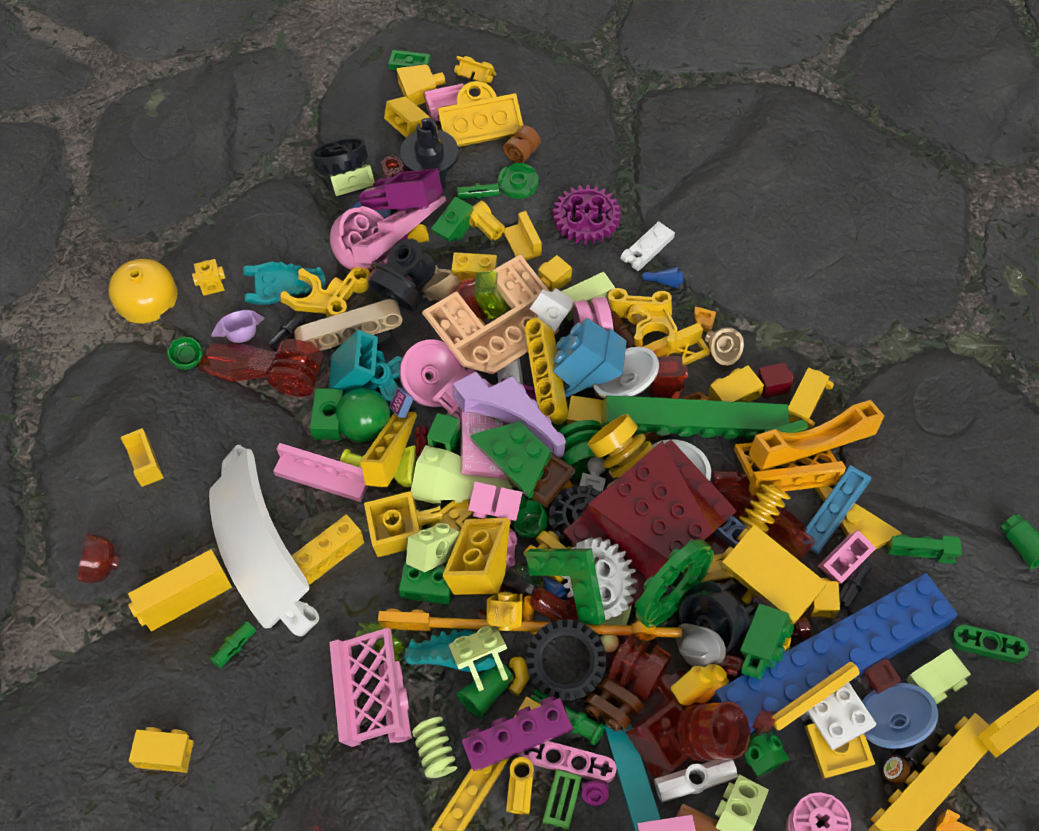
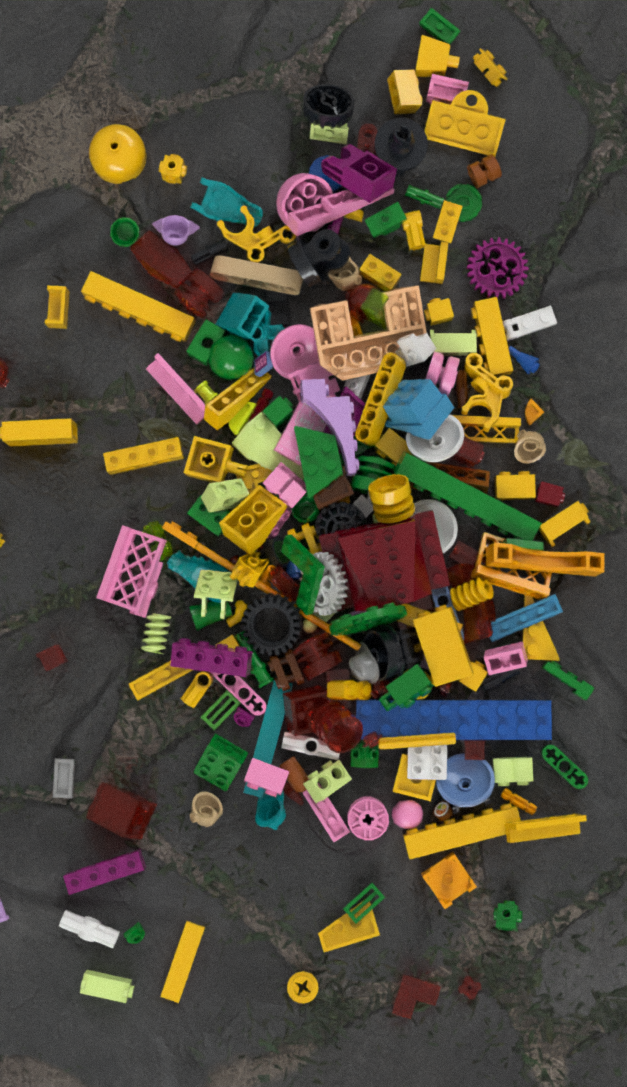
camera: 30 degrees right, 25 degrees up
white panel [209,445,319,636] -> none
green pin [209,621,256,669] -> none
none -> yellow brick [81,271,196,342]
none -> bright pink hair [392,800,423,829]
none -> yellow brick [433,200,463,243]
none -> yellow brick [471,297,513,377]
none -> light orange axle [501,788,537,815]

